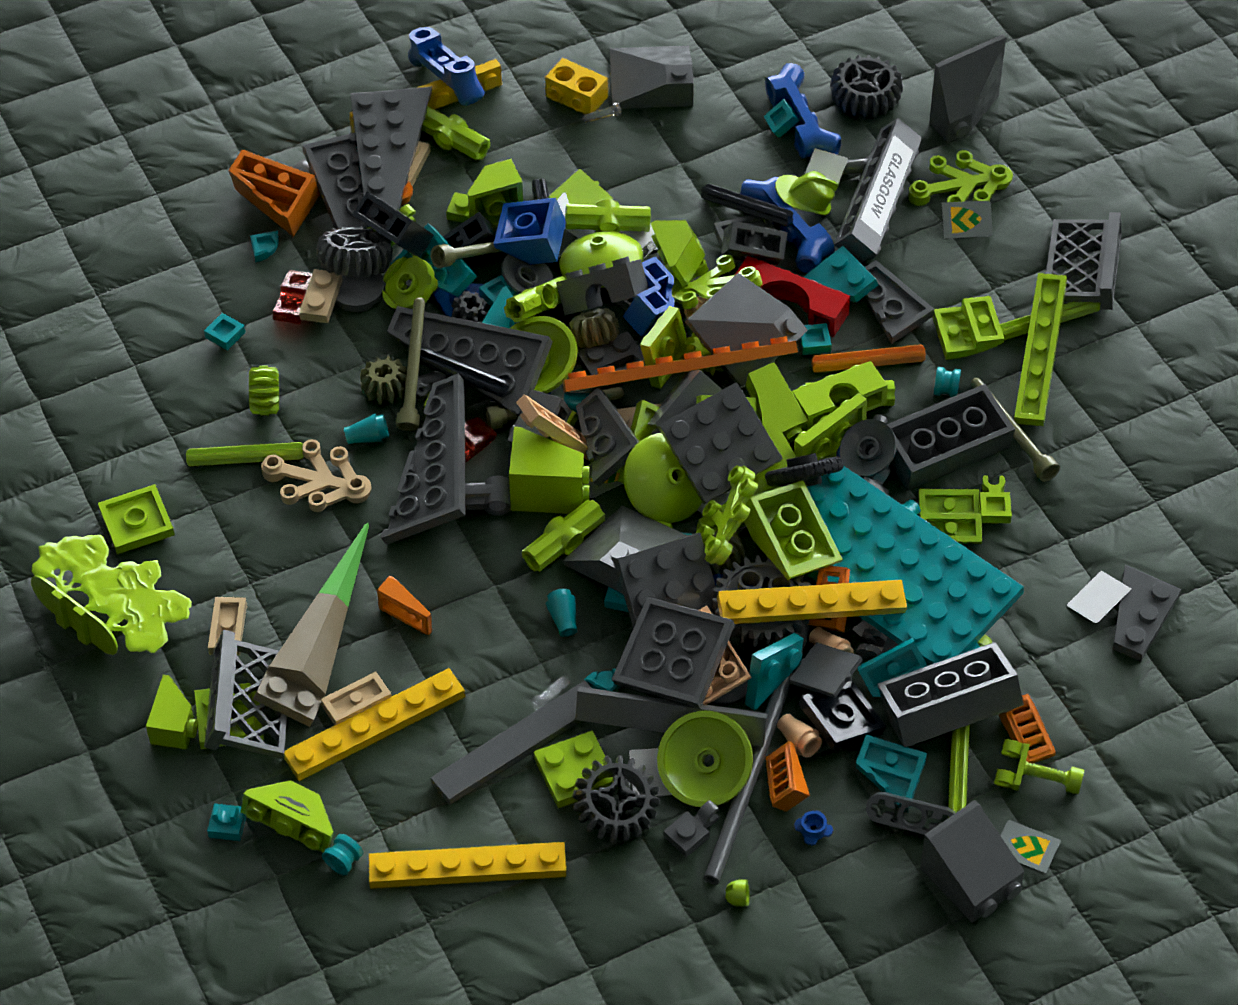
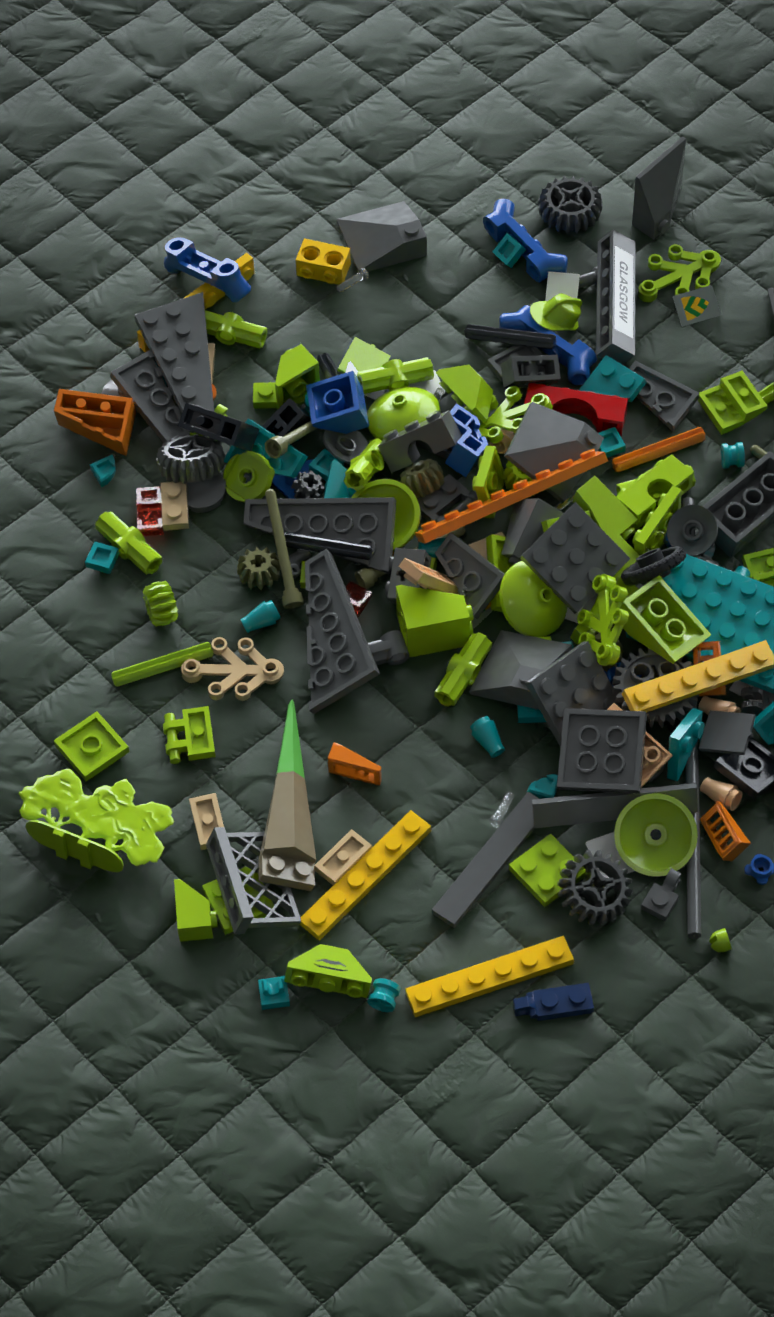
camera: 15 degrees left, 5 degrees up
none -> lime piece [95,512,163,575]
none -> lime plate [163,706,216,764]
none -> dark blue hinge [513,983,594,1021]

